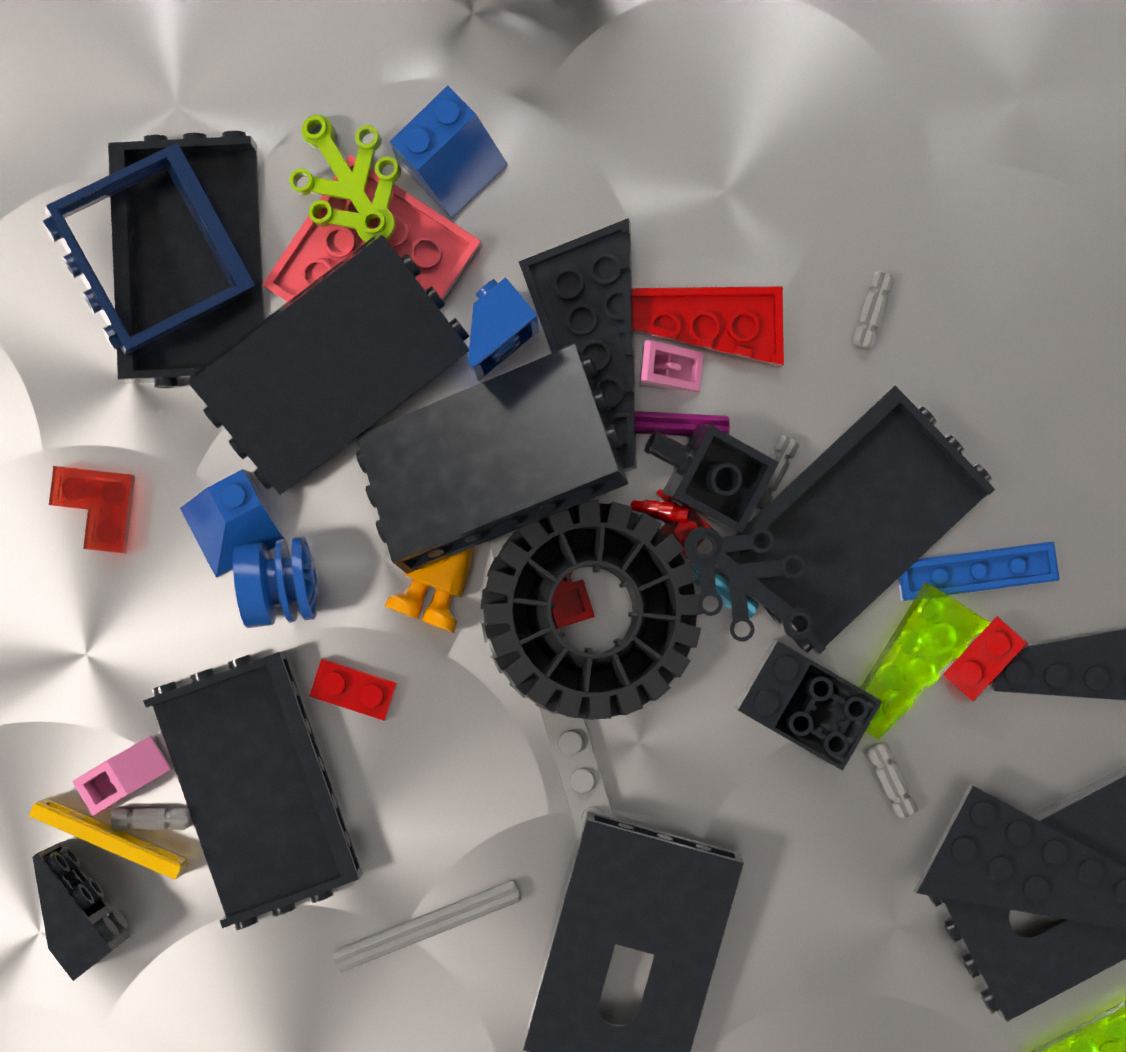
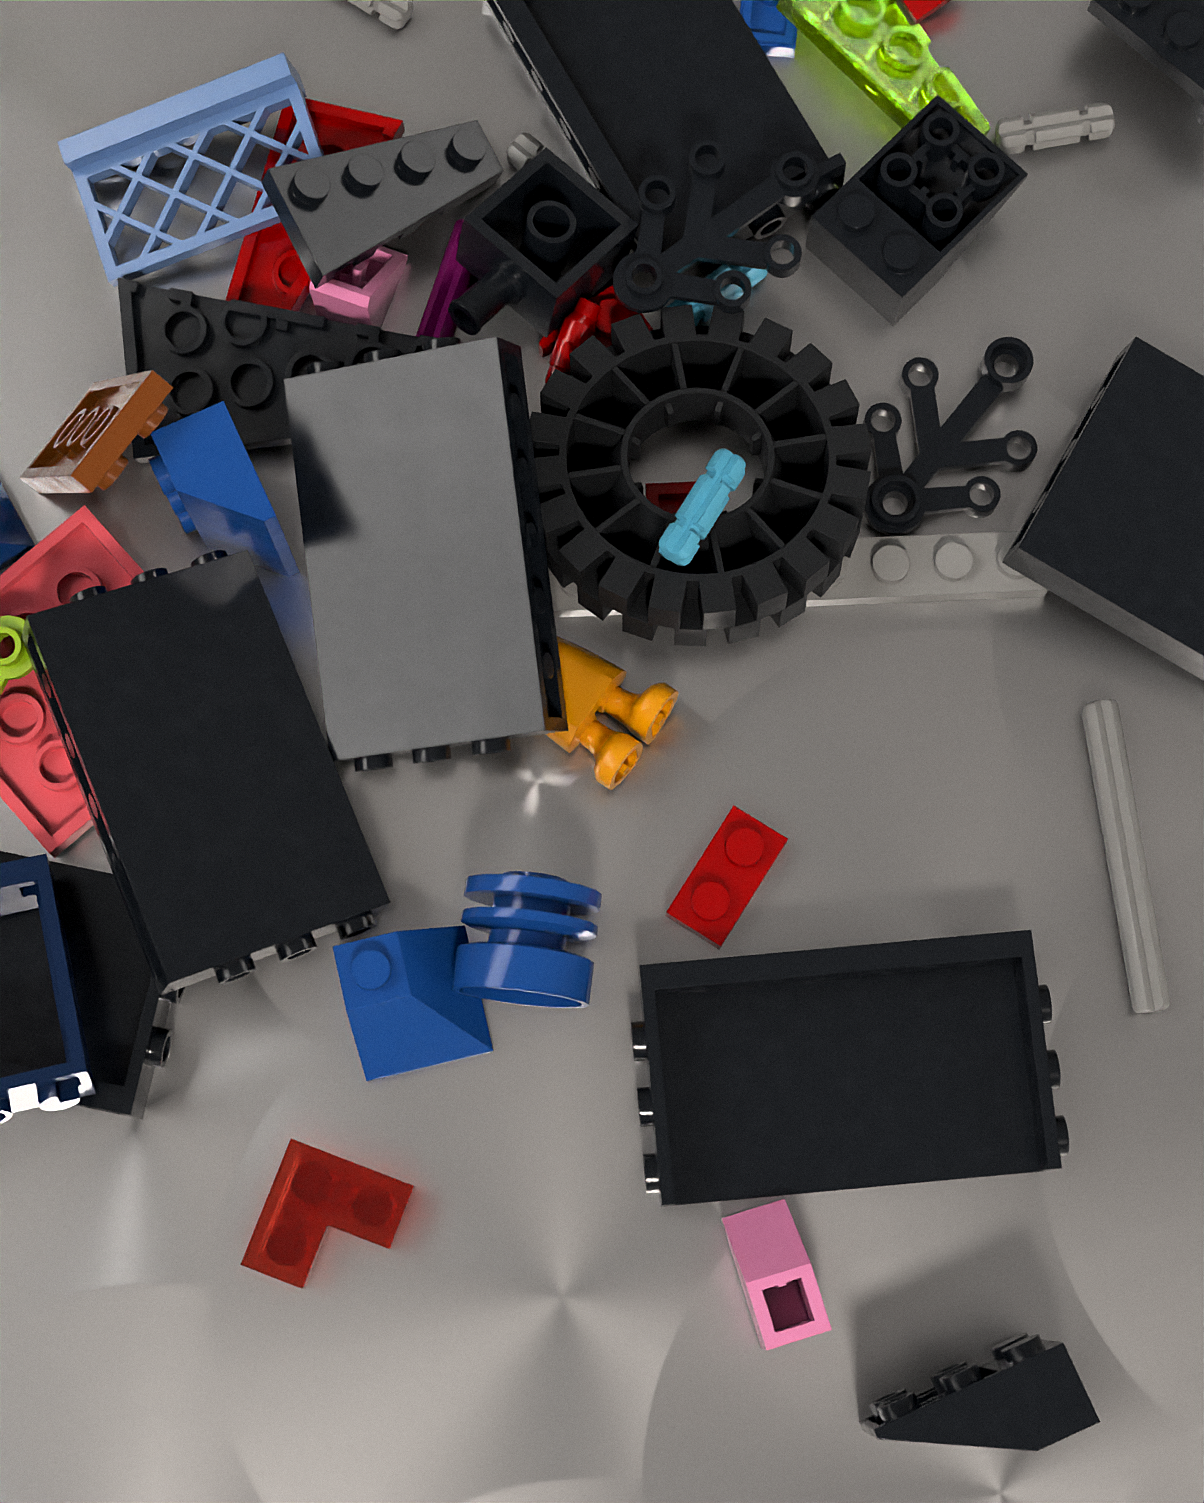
camera: 80 degrees left, 10 degrees down
yellow tile [29,798,189,880] -> none
light grey axle [111,808,190,830] -> none
none -> dark orange plate [19,370,173,494]
none -> medium blue fence [58,52,324,287]
none -> black wing [261,120,504,289]
none -> medium azure axle [659,448,746,566]
none -> black plant [863,337,1038,536]

